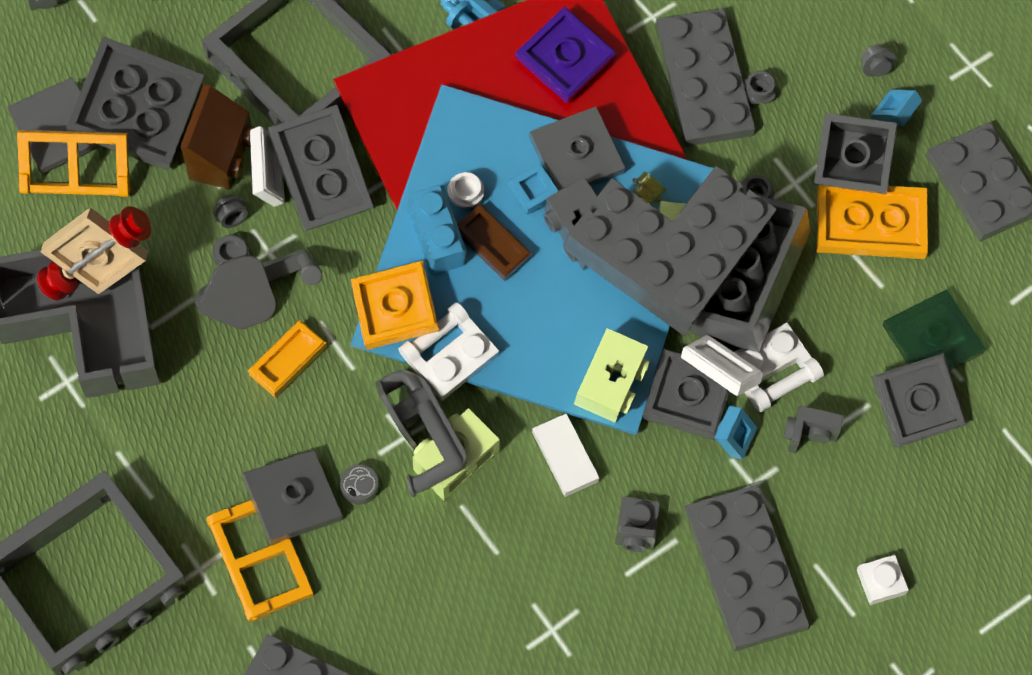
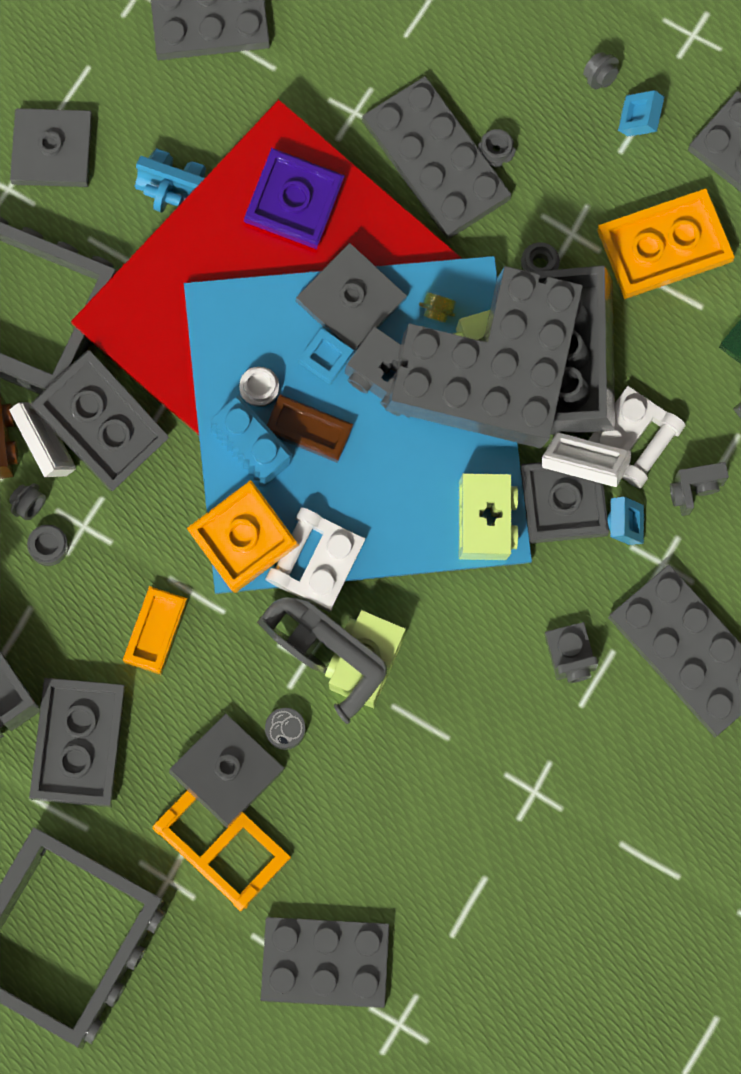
camera: 20 degrees left, 10 degrees up
dark grey piece [195,249,323,329] -> none
white tile [532,414,599,497] -> none
dark grey slope [814,113,897,195] -> none
none -> dark grey plate [29,678,126,807]

